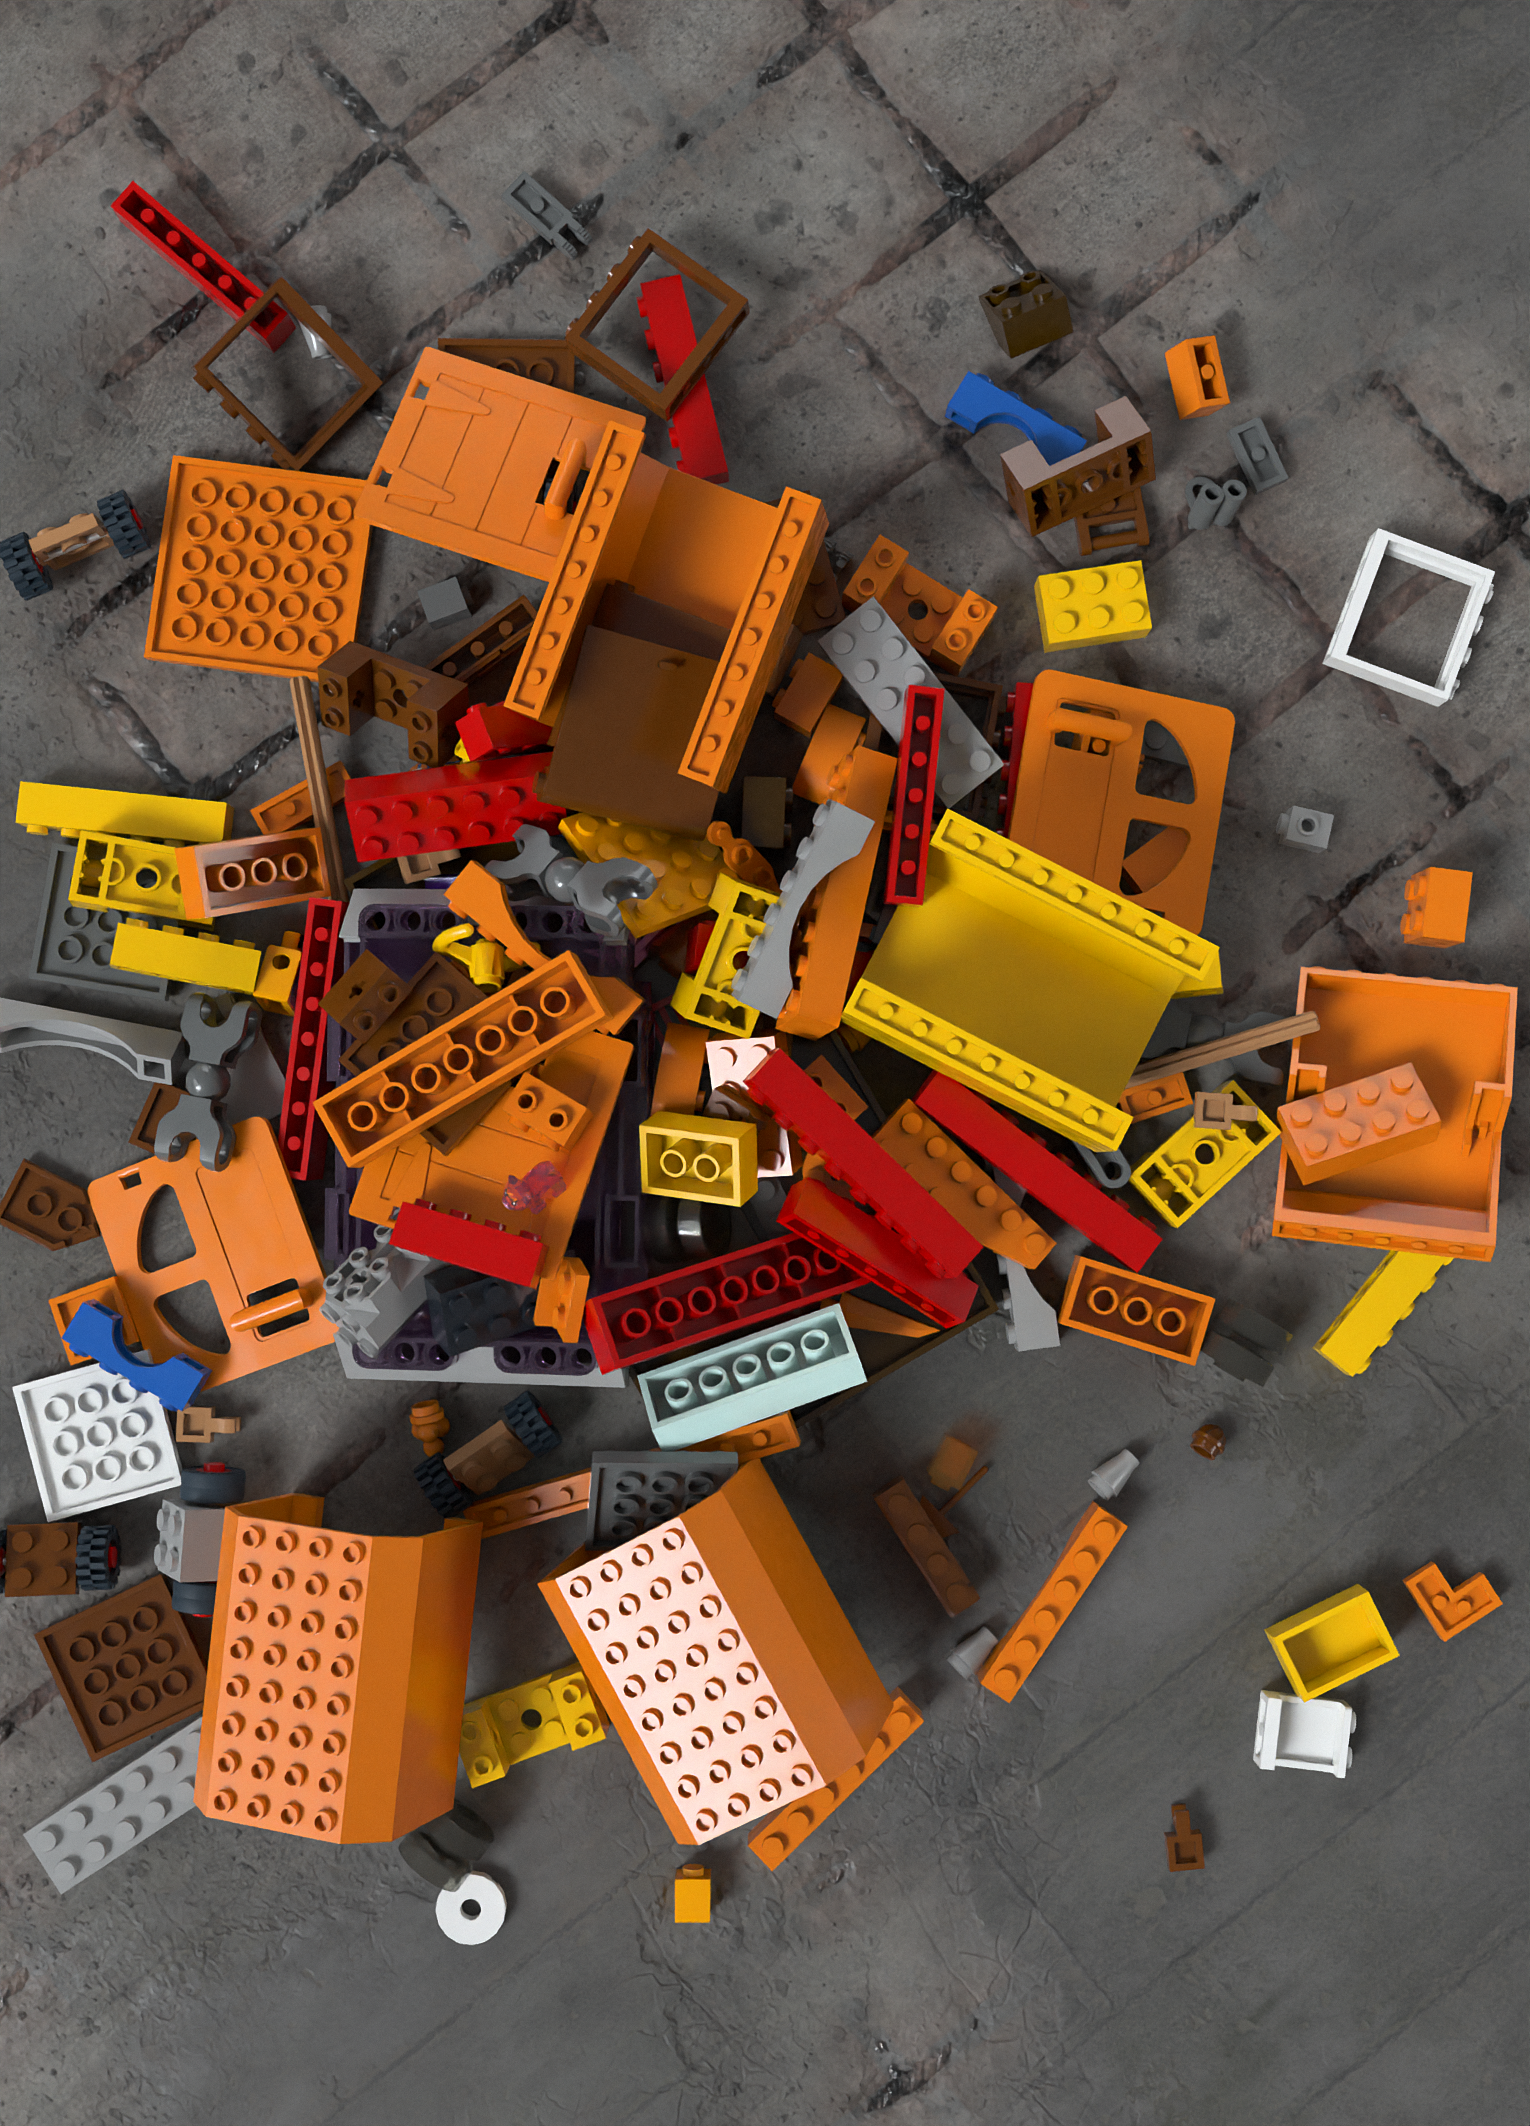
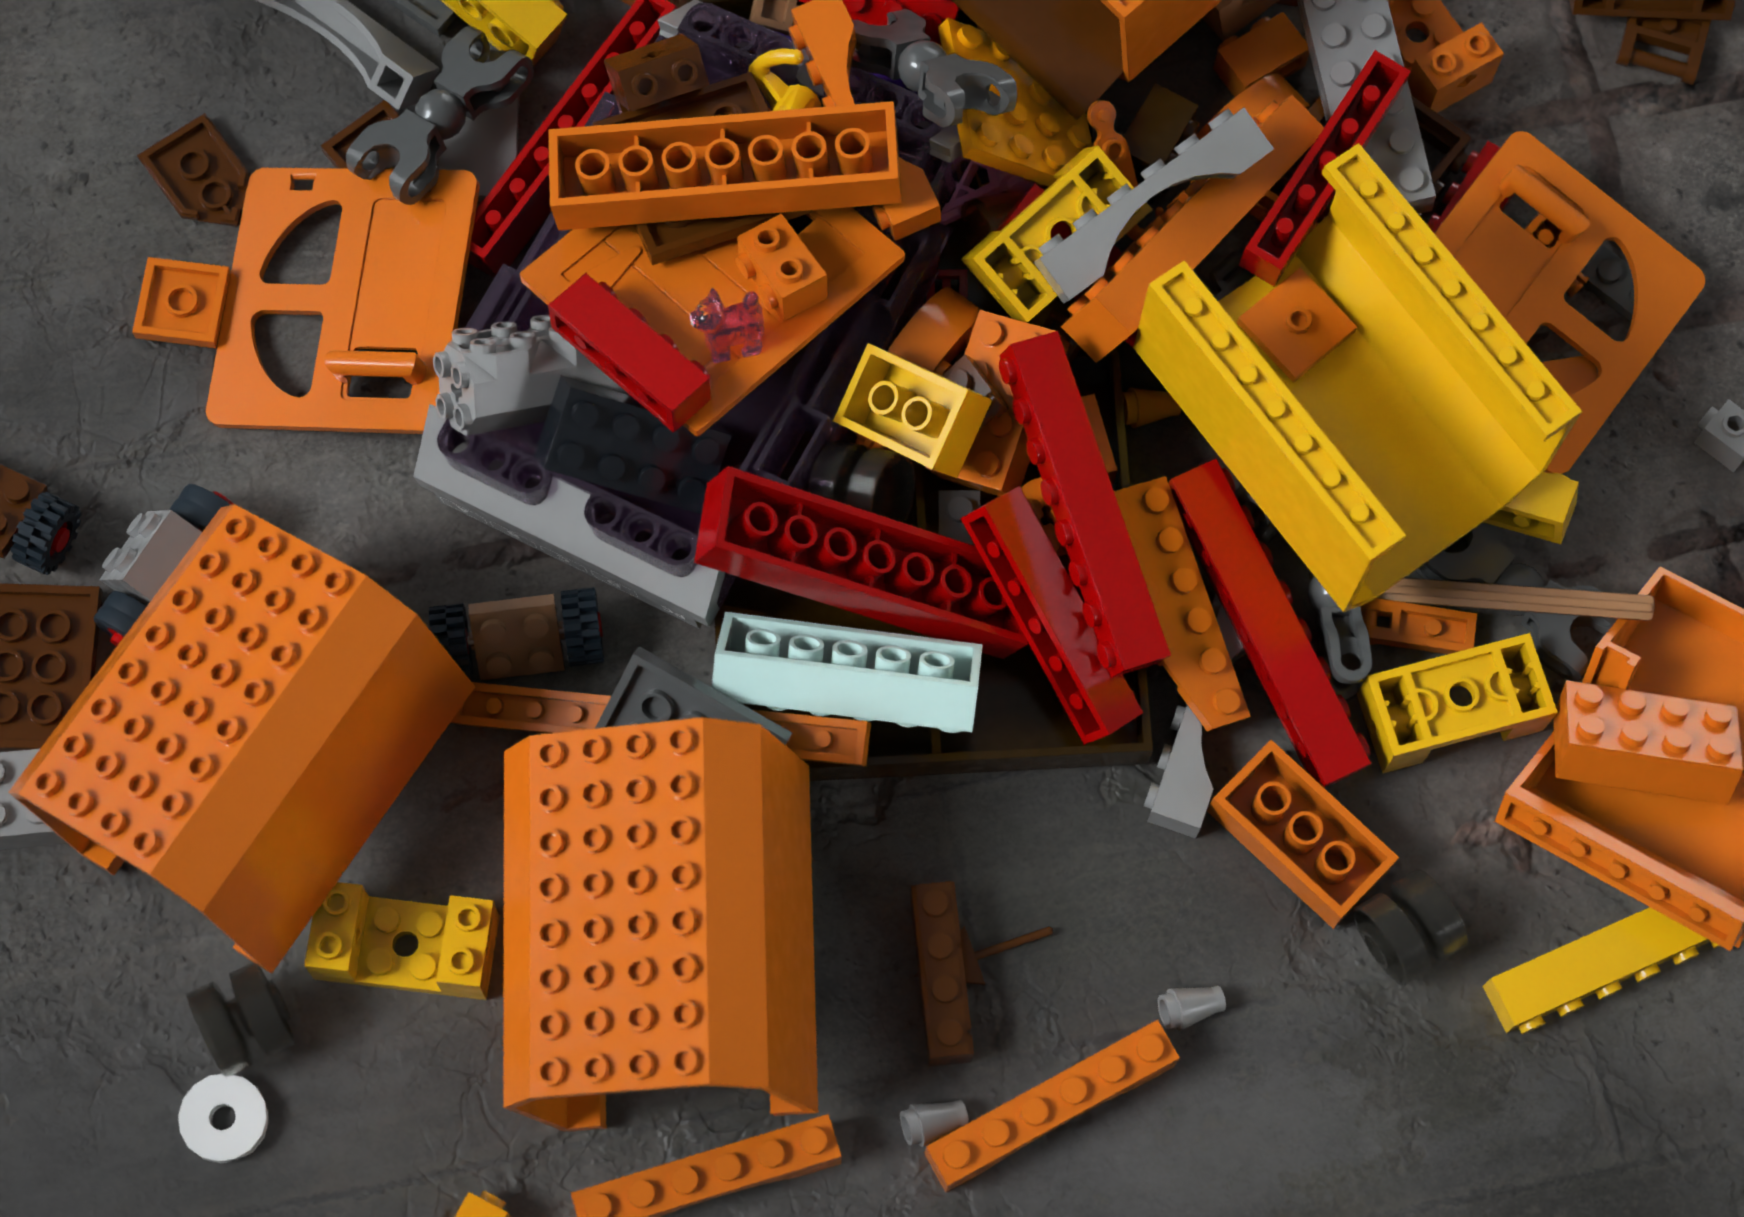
camera: 20 degrees right, 15 degrees down
white plate [12,1349,182,1522] -> none
blue arch [61,1299,212,1411] -> none
medium nougat plate [176,1406,241,1443] -> none
light orange torso [253,931,304,1017] -> none
orange piece [409,1400,450,1457] -> none
orange bracket [533,1257,590,1343] -> none
orange bar [820,1292,941,1338] -> none
clear orange brick [926,1432,978,1491] -> none
yellow brick [1034,560,1152,653] -> none
reddish brown plate [1190,1424,1226,1460] -> none
medium nougat plate [1193,1092,1258,1130] -> none
none -> orange plate [1237,268,1357,383]

